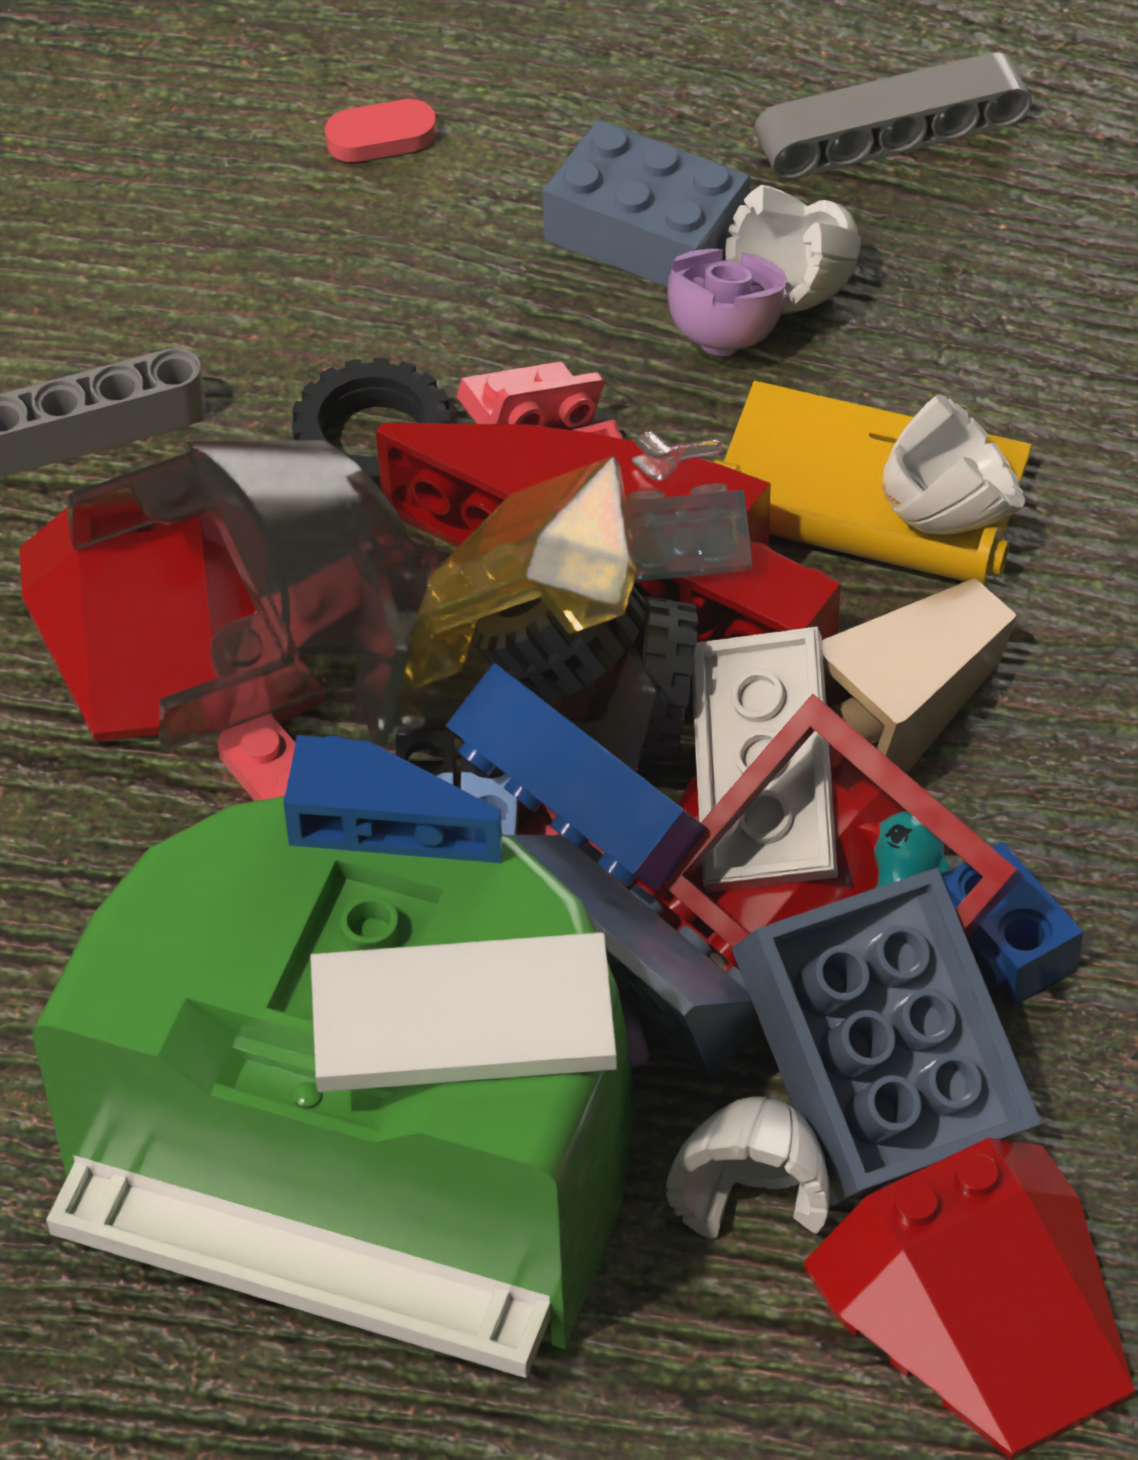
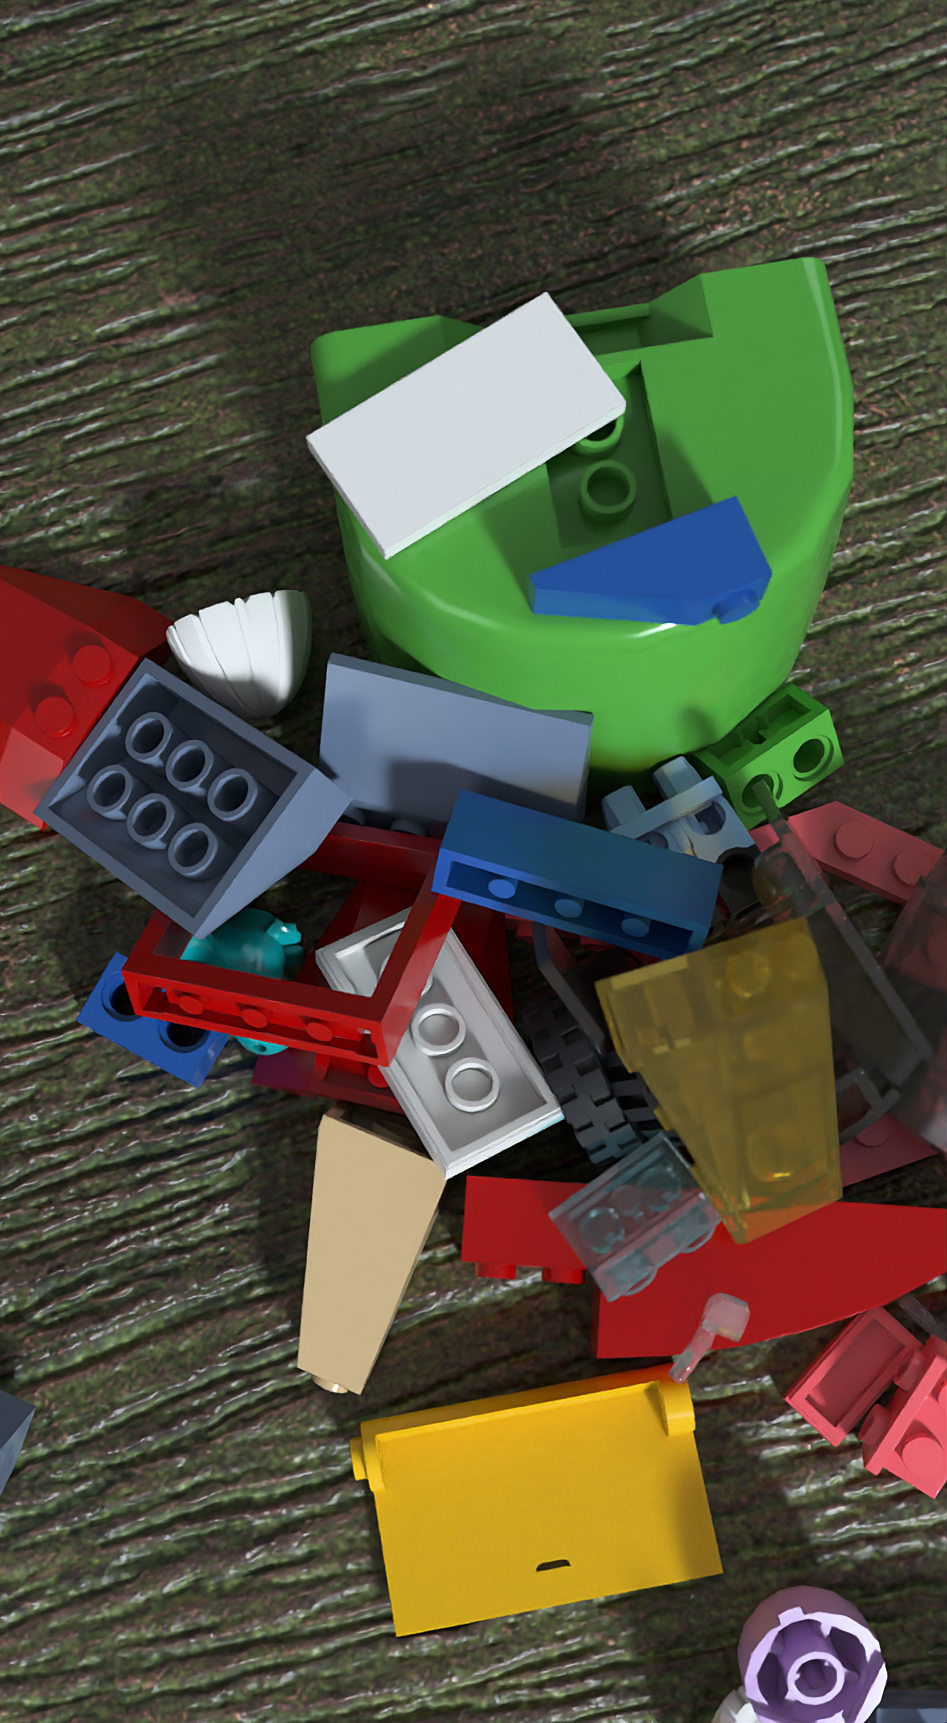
camera: 150 degrees right, 25 degrees up
white hair [882,394,1025,536] -> none

